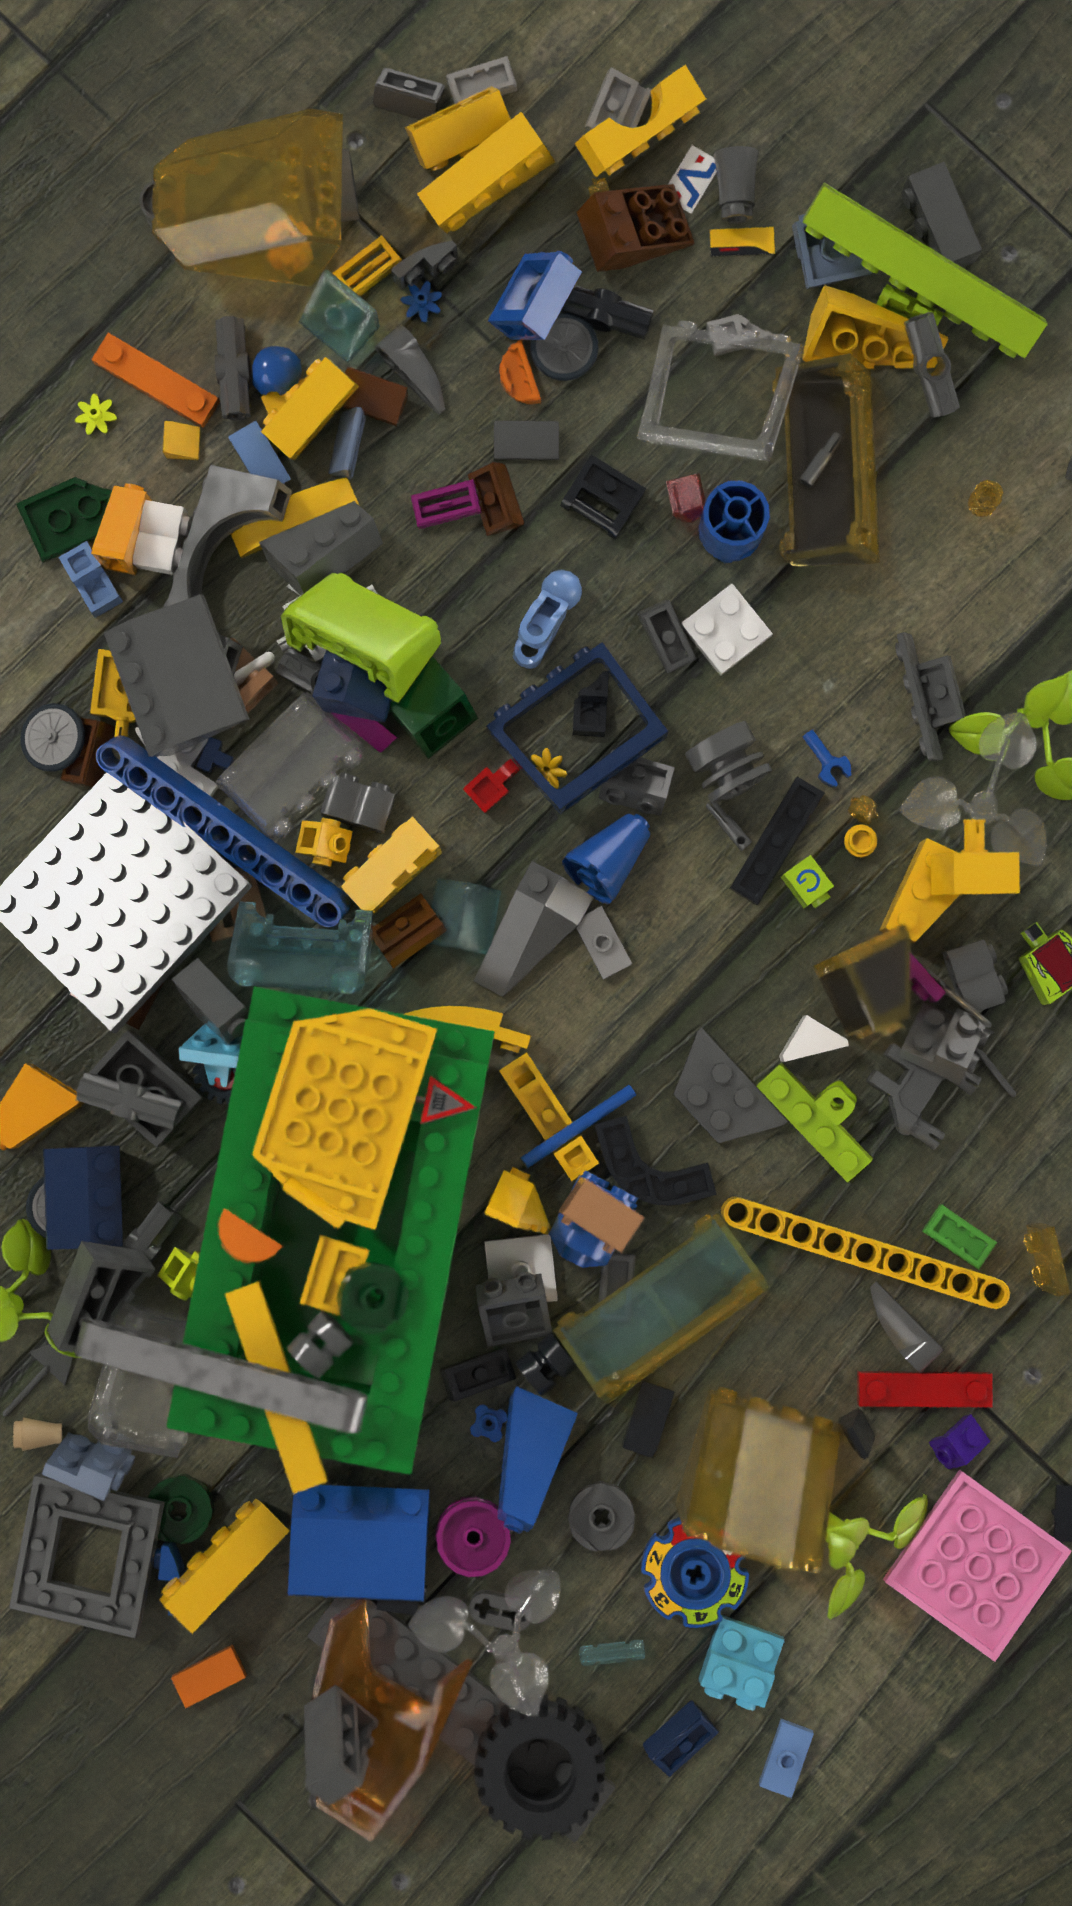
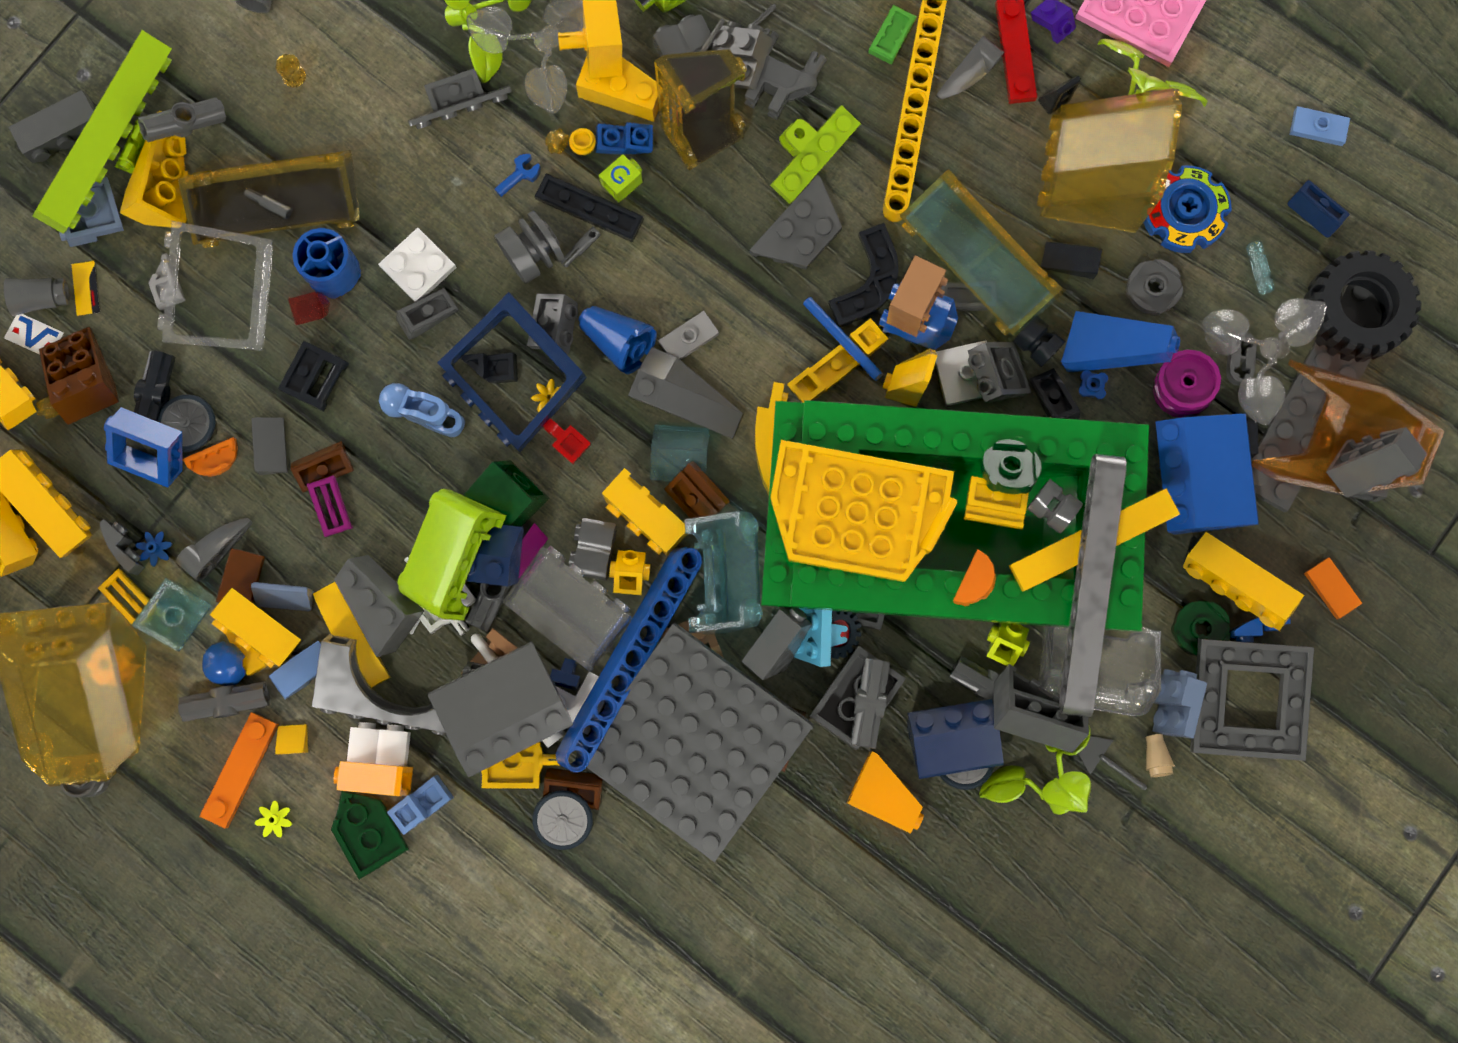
camera: 100 degrees left, 5 degrees down
piece [415,1076,476,1124] -> none
medium azure plate [699,1615,784,1711] -> none
white slope [779,1015,849,1062] -> none
none -> blue slope [596,122,653,154]

